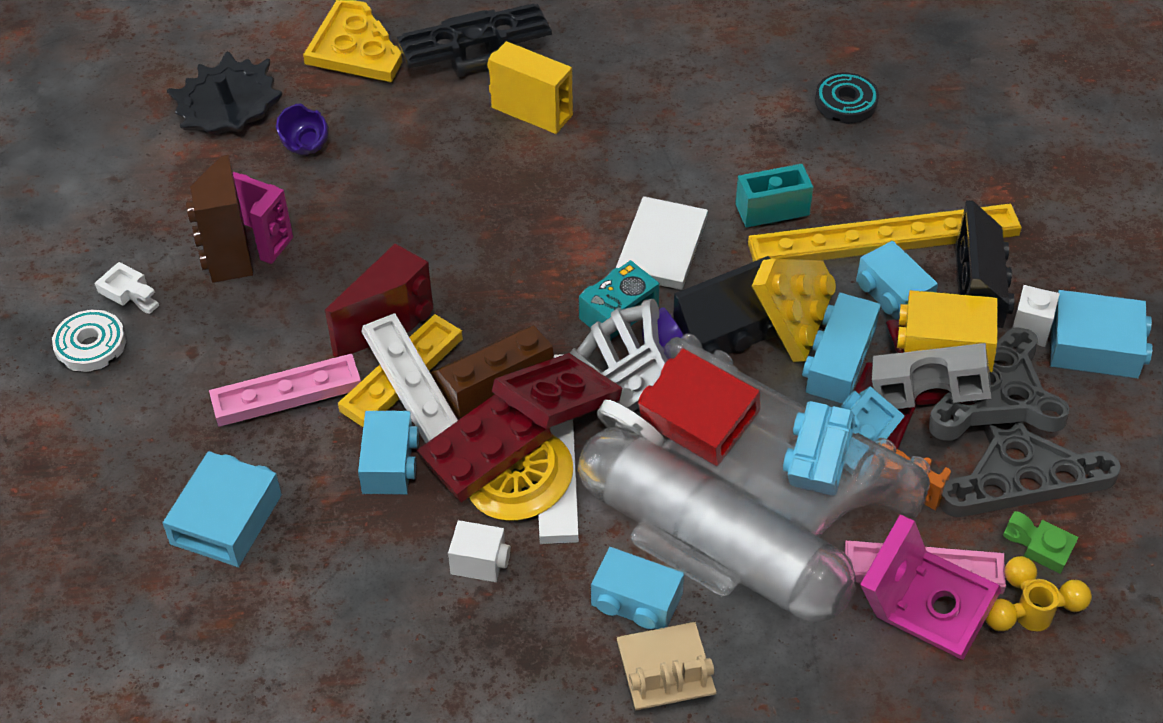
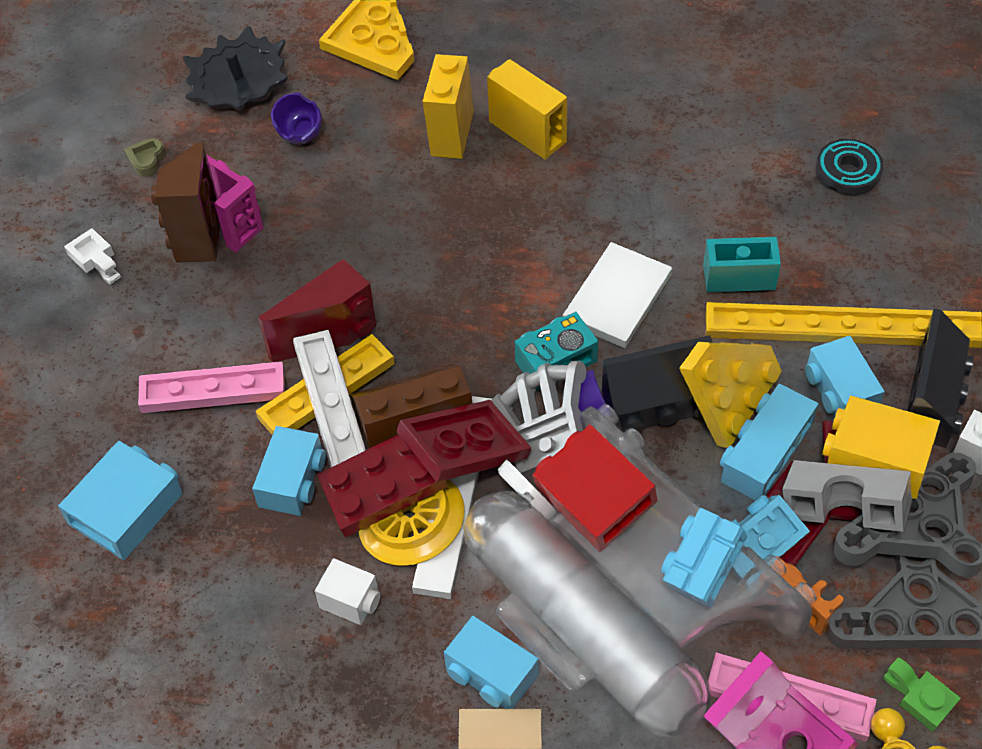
camera: 15 degrees right, 5 degrees up
white tile [52,309,126,372] -> none
black piece [397,3,552,78] -> none
none -> olive tile [124,138,166,177]
none -> yellow brick [422,54,474,159]

